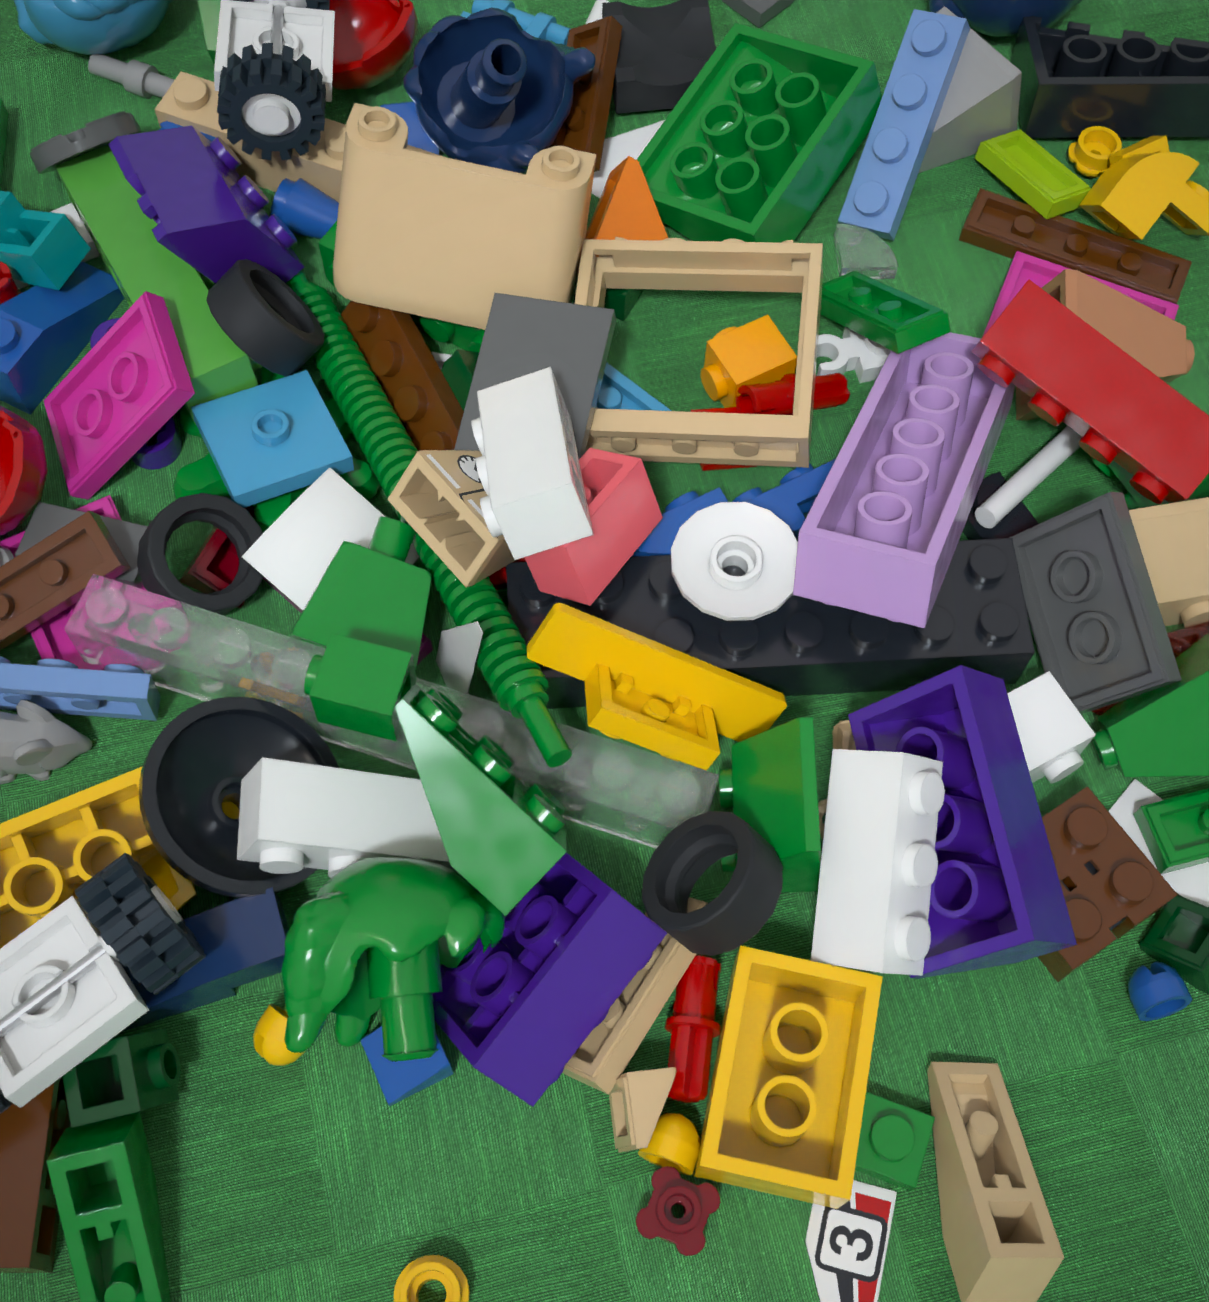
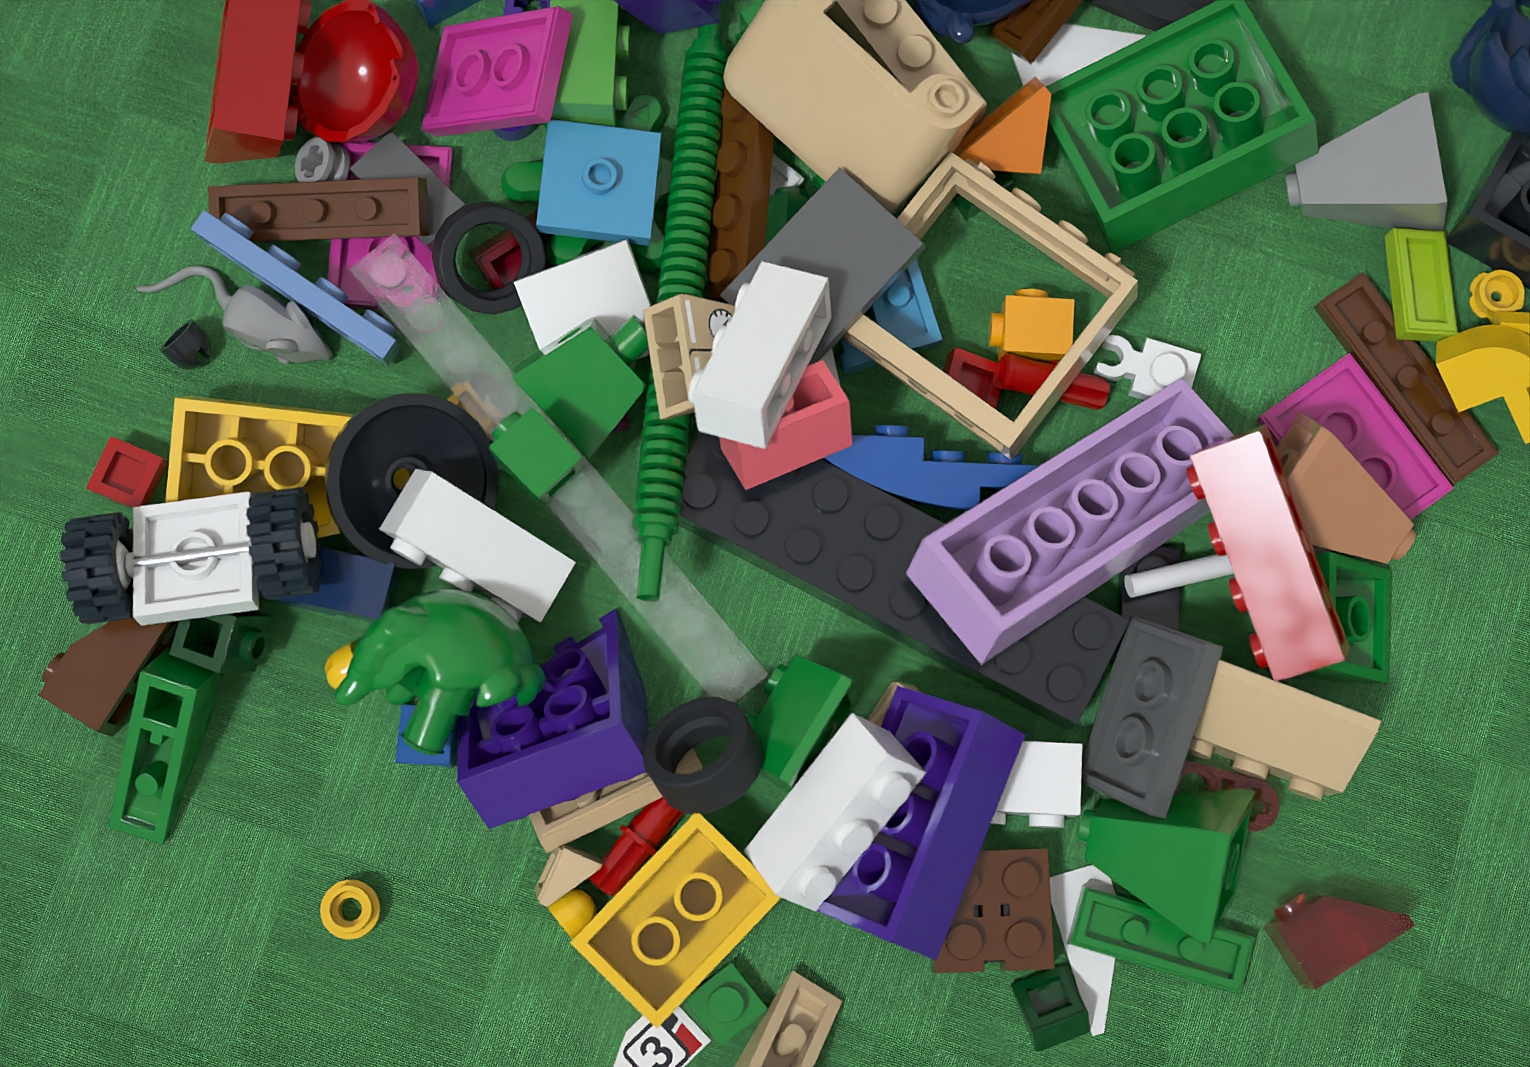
camera: 30 degrees right, 15 degrees up
black tyre [206,259,324,376] -> none
slope [395,684,567,916] -> none
white sticker [436,621,483,719] -> none
yellow bracket [527,603,787,771] -> none
dark red plate [636,1166,720,1256] -> none
white dish [671,502,798,621] -> none
green tile [820,271,951,354] -> none
clear tile [834,224,898,279] -> none
medium blue plate [838,9,970,241] -> none
blue hinge [1128,962,1192,1021] -> none

